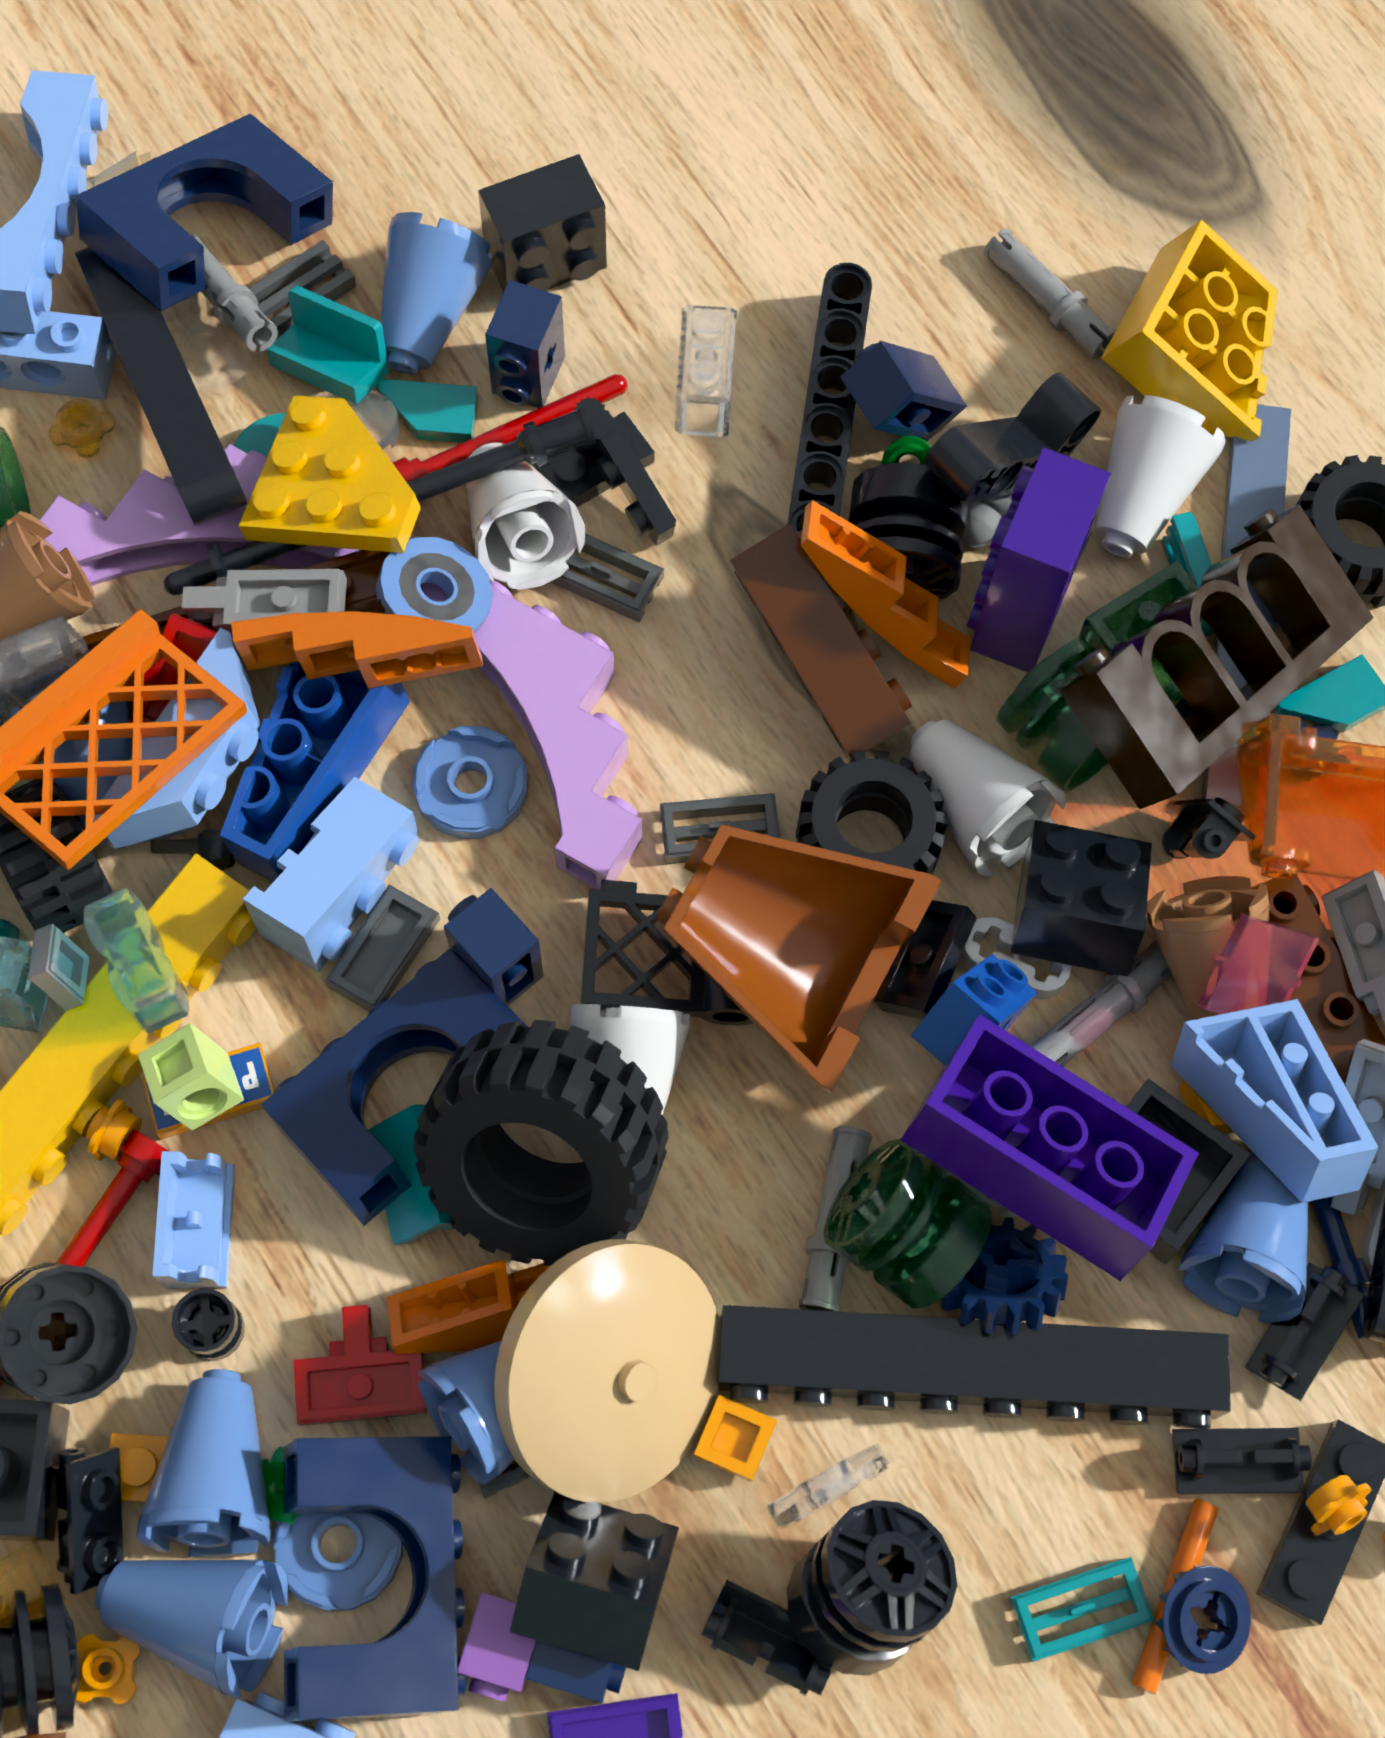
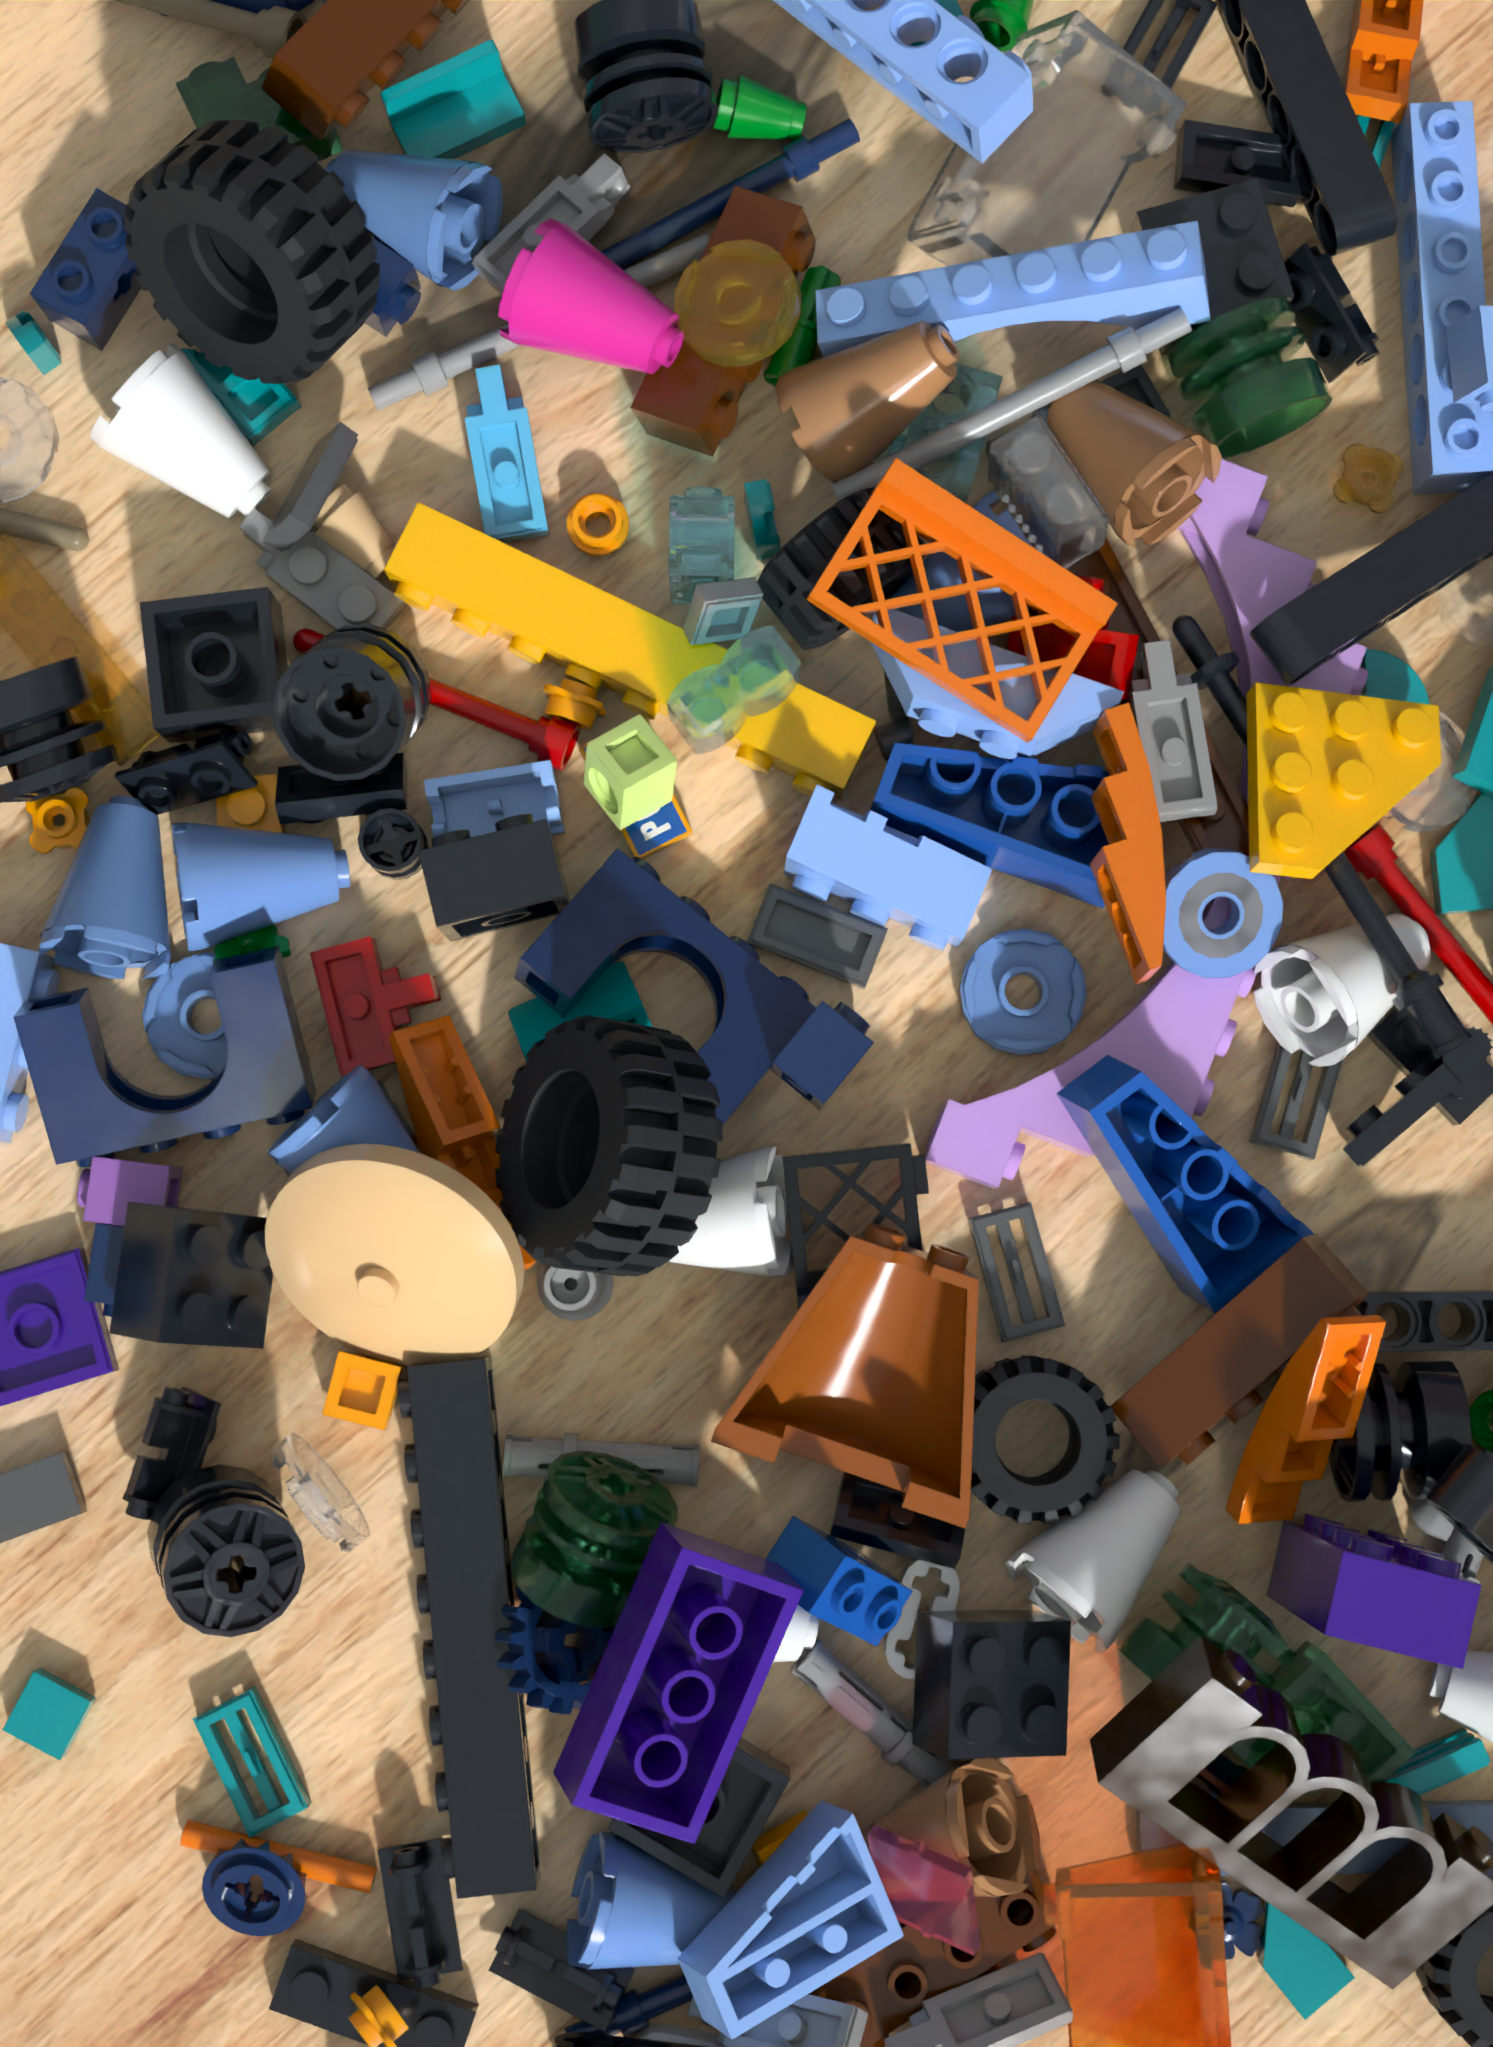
camera: 80 degrees right, 15 degrees up
black hinge [1162,797,1256,859] -> none
none -> black plate [275,753,408,824]
none -> black brick [418,814,570,942]
none -> light grey piece [537,1264,613,1321]
none -> blue wedge [1056,1055,1314,1314]

